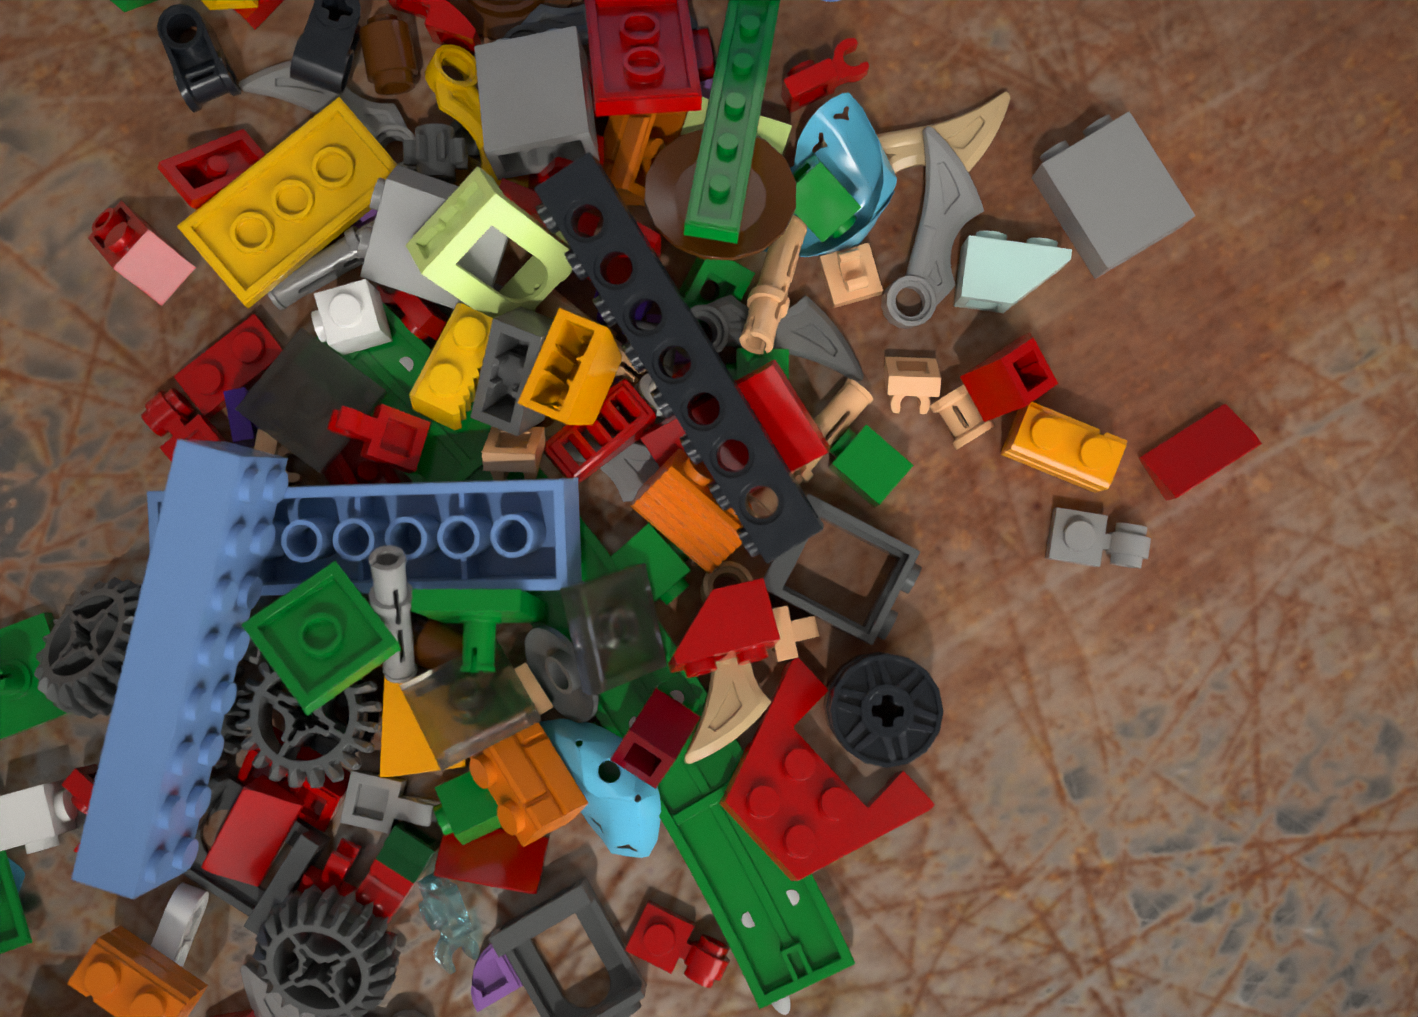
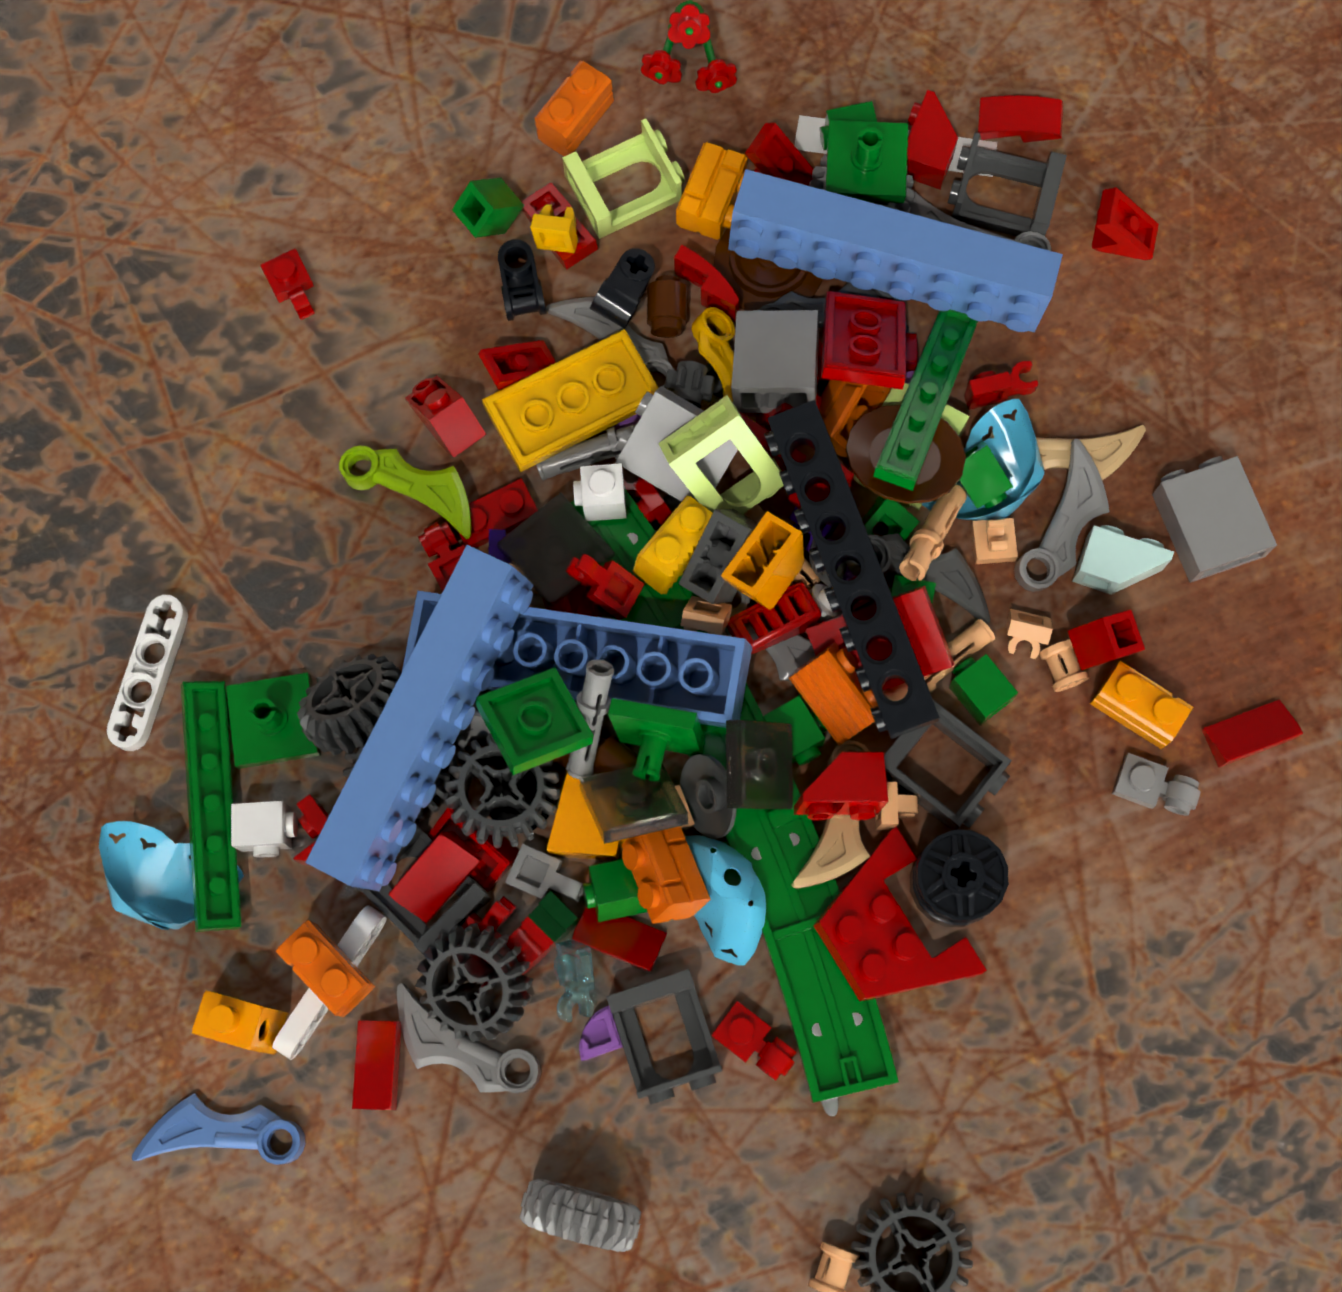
camera: 15 degrees right, 10 degrees down
dark red brick [610,688,701,789] -> none
none -> lime piece [339,445,472,539]

